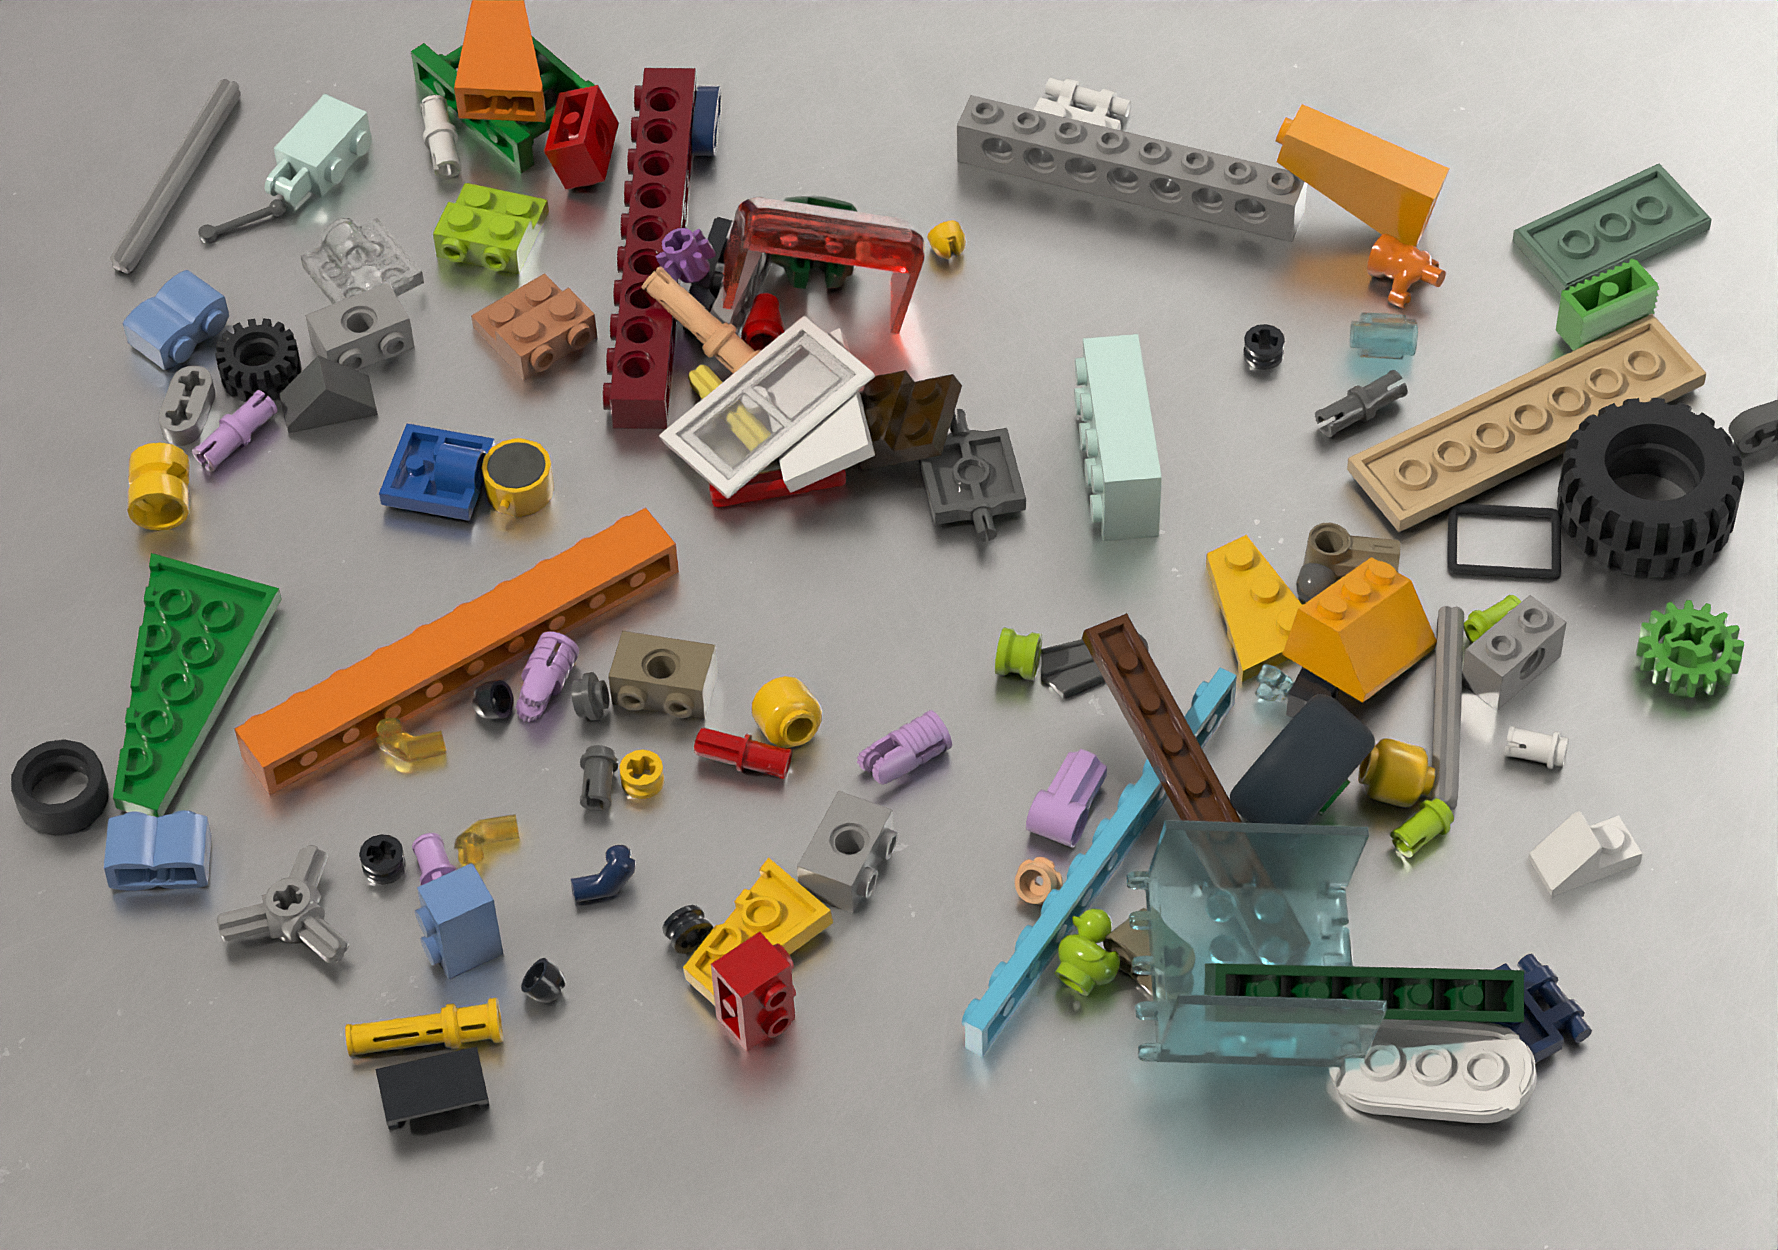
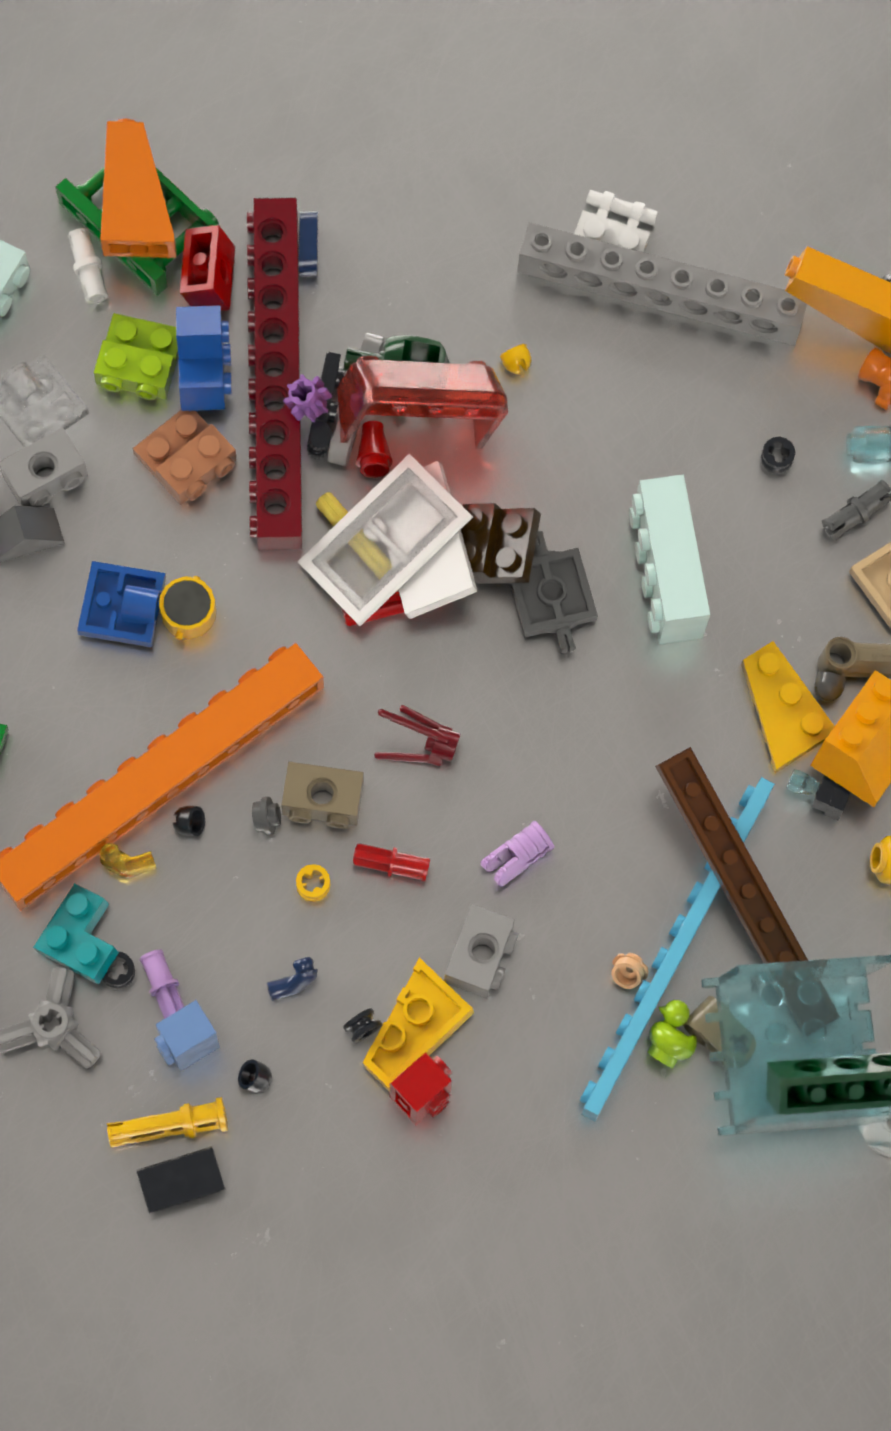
camera: 10 degrees left, 20 degrees up
clear yellow arm [454,814,519,865] -> none
lavender hinge [516,632,579,723] -> none
dark grey pin [580,745,619,811] -> none
light nougat pin [641,266,761,374] -> none
yellow head [751,676,822,748] -> none
lime wheel [995,627,1042,681] -> none
lavender piece [1026,749,1107,848] -> none
dark grey piece [1041,633,1149,699] -> none
black wheel [1230,694,1375,845] -> none
none -> teal plate [33,883,119,985]
none -> blue brick [176,306,232,411]
none -> dark red plant [374,705,461,767]

